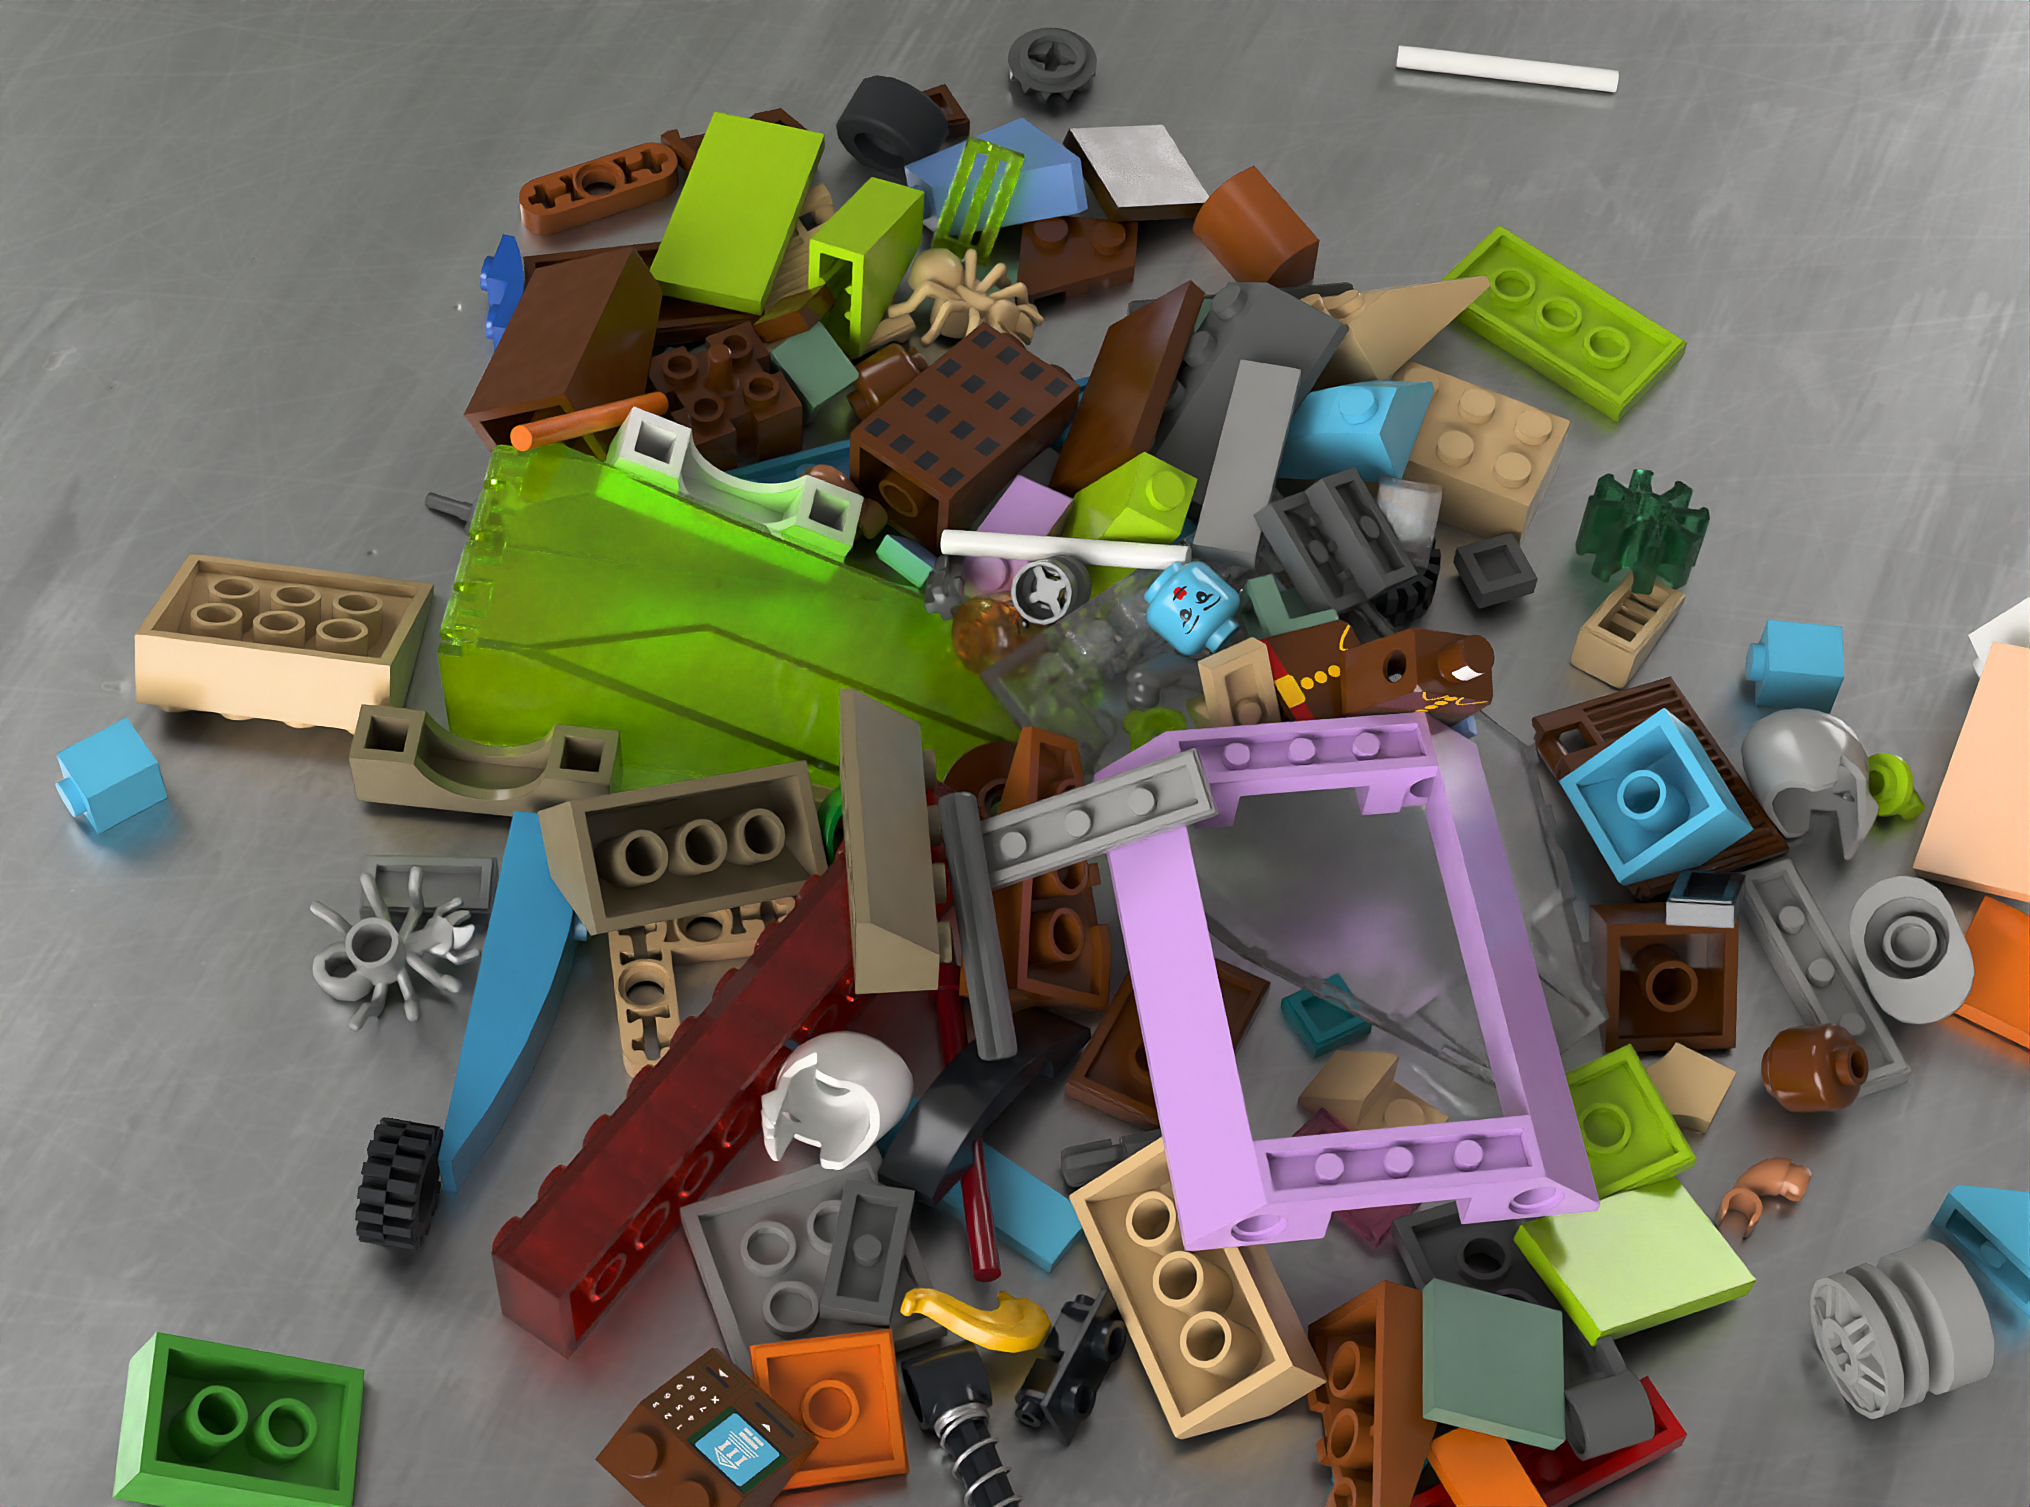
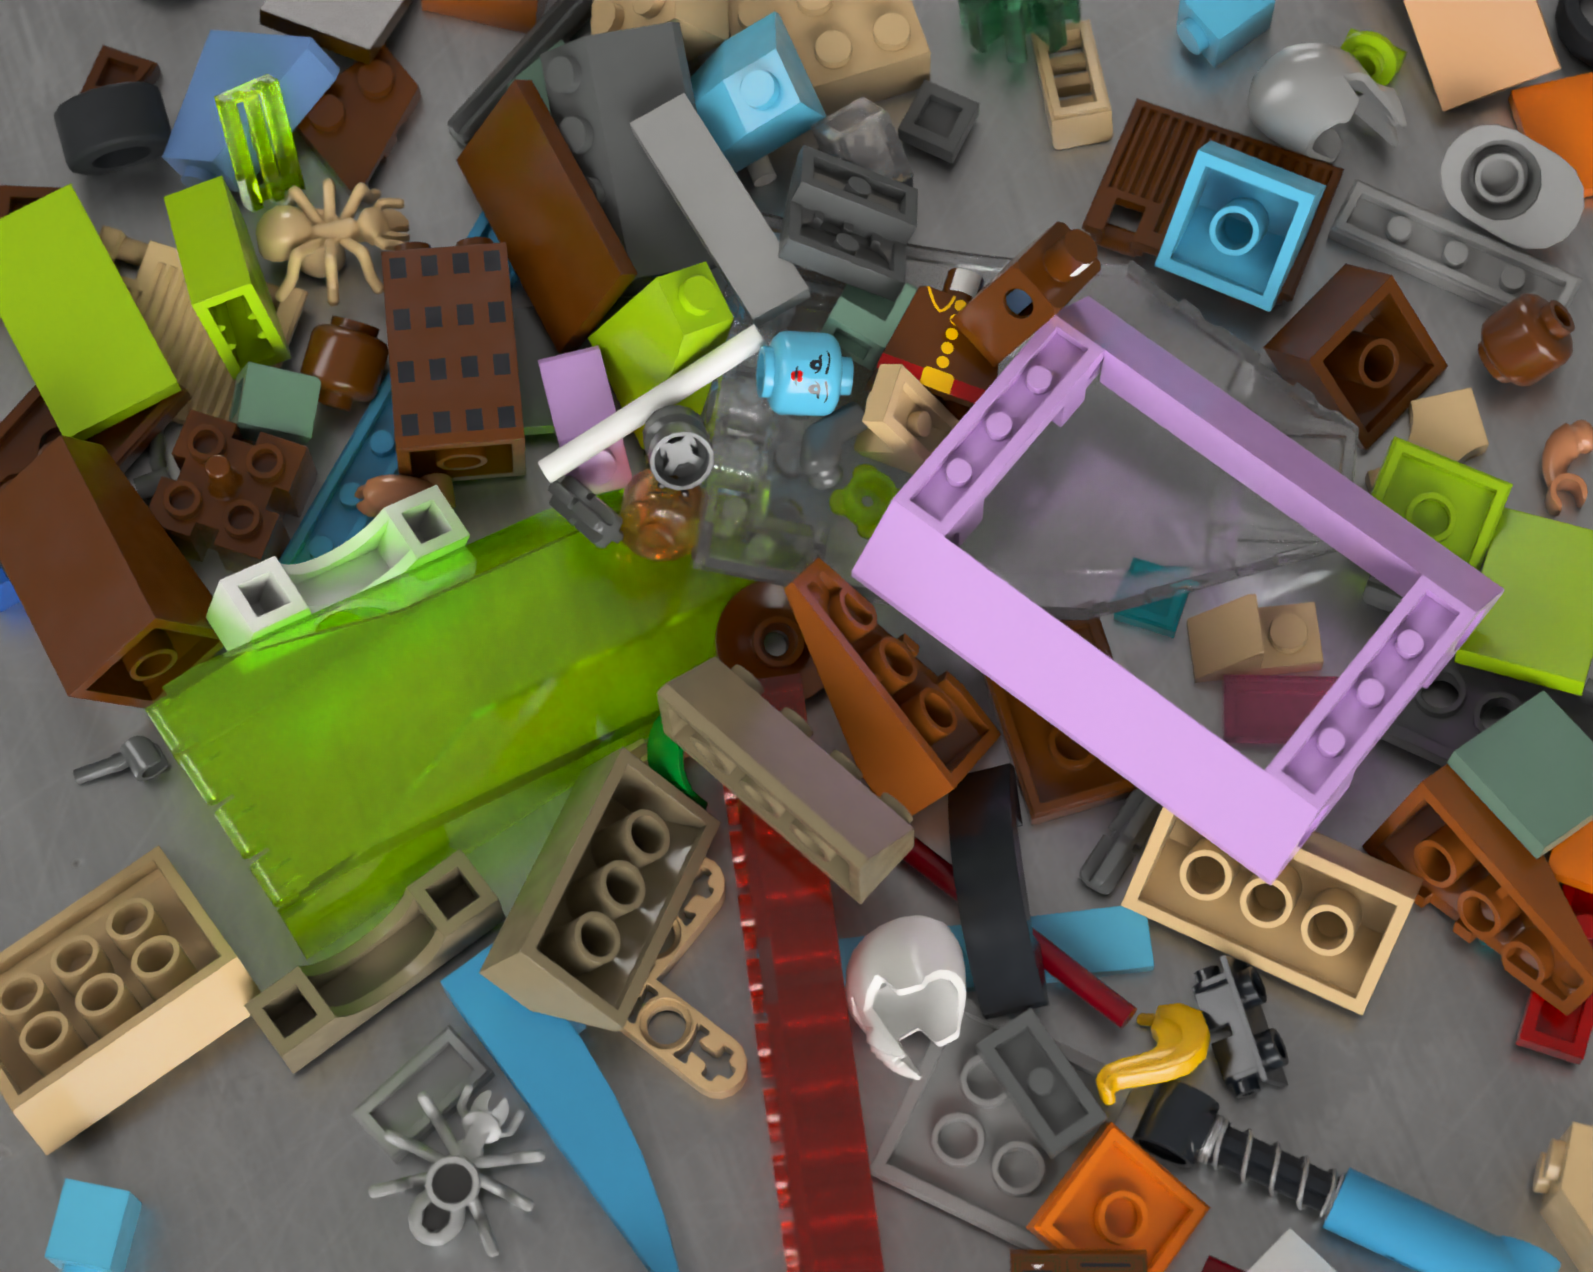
camera: 35 degrees left, 15 degrees up
orange bar [510,391,669,451] -> none
reddish brown tile [753,284,836,344] -> none
tile [876,534,937,589] -> none
dark grey axle [938,792,1018,1061] -> none
light grey tile [941,748,1219,892] -> none
black tile [1666,870,1746,928] -> none

